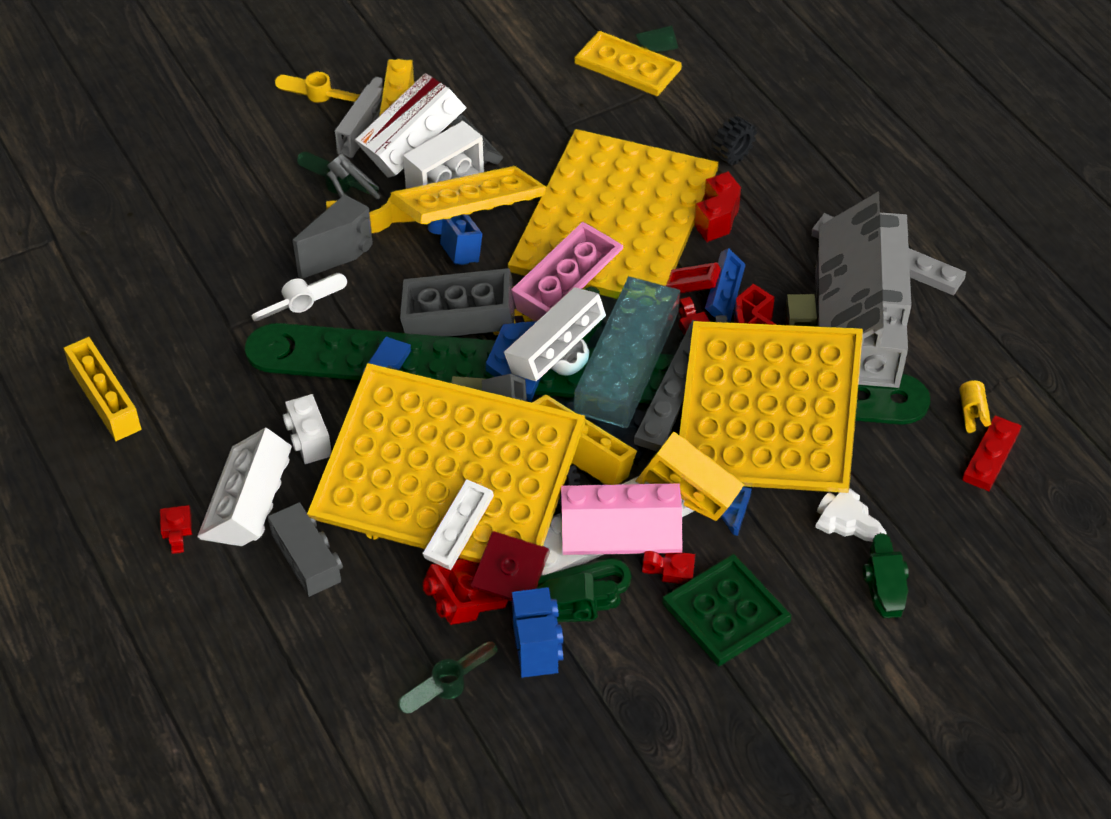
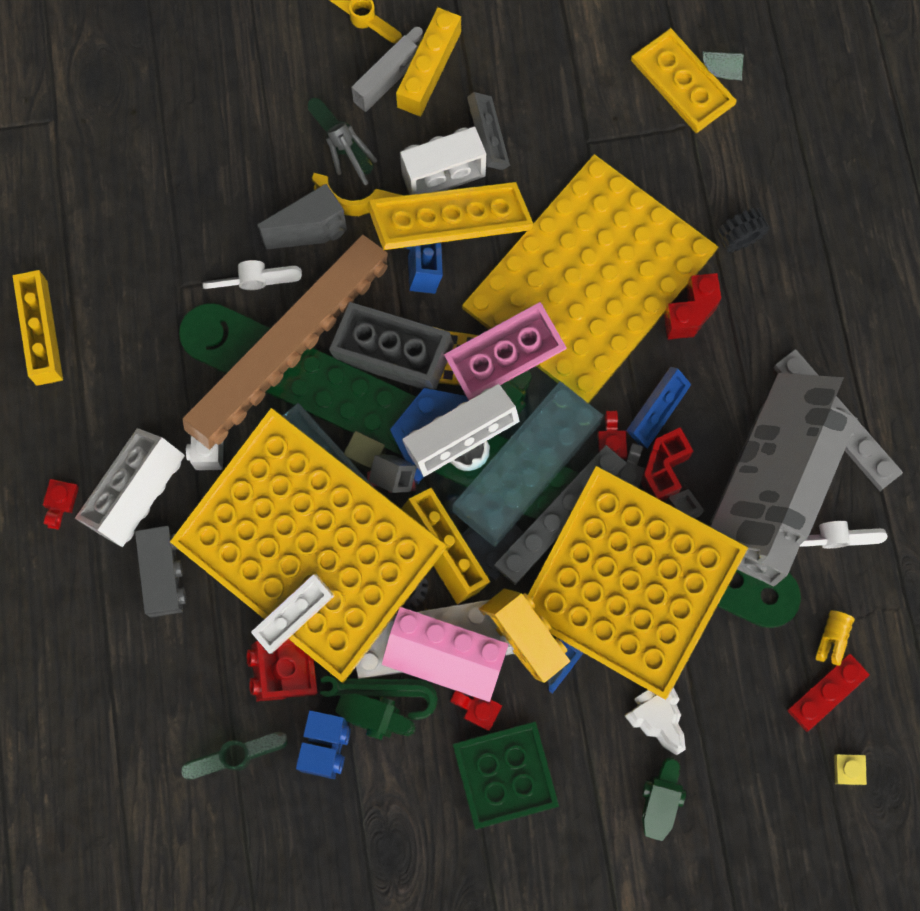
camera: 20 degrees right, 25 degrees up
white slope [355,73,466,178] -> none
blue tile [363,337,411,373] -> none
dark red plate [471,531,550,601] -> none
red tile [665,263,721,295] -> none
olive brick [785,294,817,327] -> none
none -> medium nougat brick [183,235,388,450]
none -> white piece [800,521,887,549]
none -> light yellow plate [834,754,867,785]

